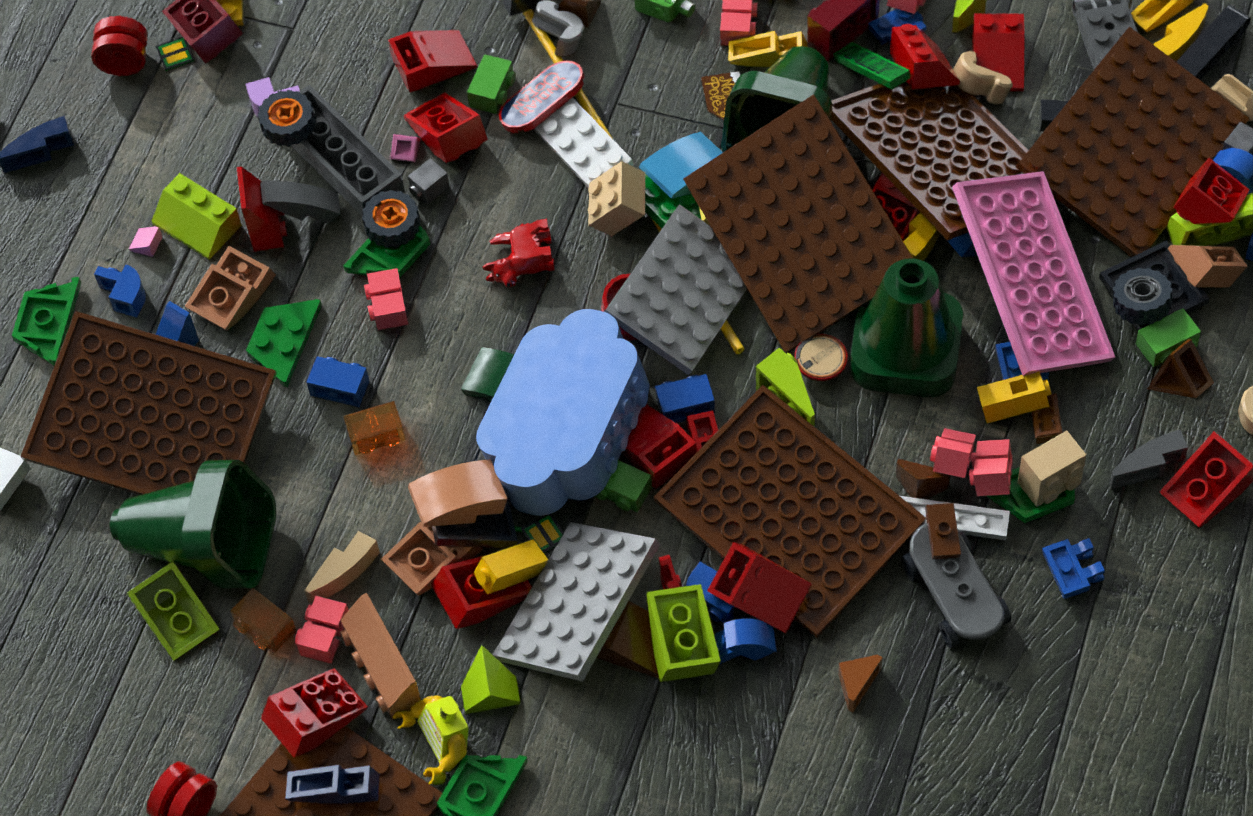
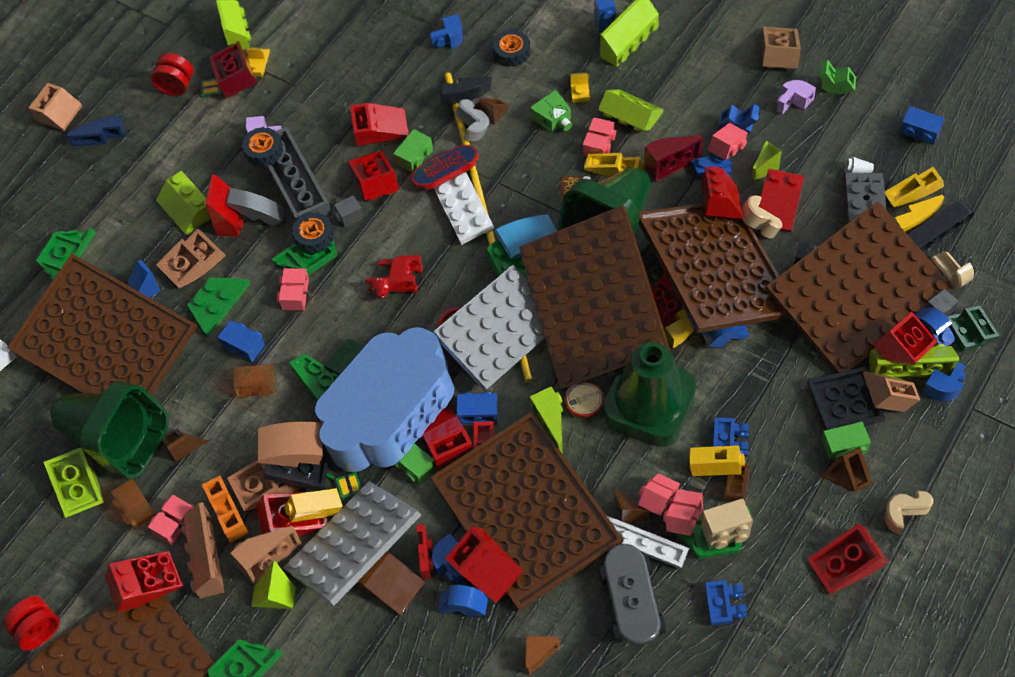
camera: 15 degrees right, 0 degrees up
blue brick [94,265,146,317] -> none
bright pink slope [129,227,163,257] -> none
dark blue slope [285,765,380,803] -> none
tan slope [304,531,380,604] -> none
bright pink slope [390,134,421,162] -> none
torso [393,696,469,785] -> none
tan brick [588,161,645,236] -> none
lime slope [647,584,721,682] -> none
green tile [833,42,911,89] -> none
reddish brown plate [925,503,961,560] -> none
bright pink plate [952,171,1115,376] -> none
dark grey slope [1109,429,1188,489] -> none
black wheel [1113,268,1172,325] -> none
none -> reddish brown slope [162,428,210,462]
none -> orange arch [202,476,249,543]
none -> nougat slope [231,526,302,585]
none -> green wing [289,354,339,402]

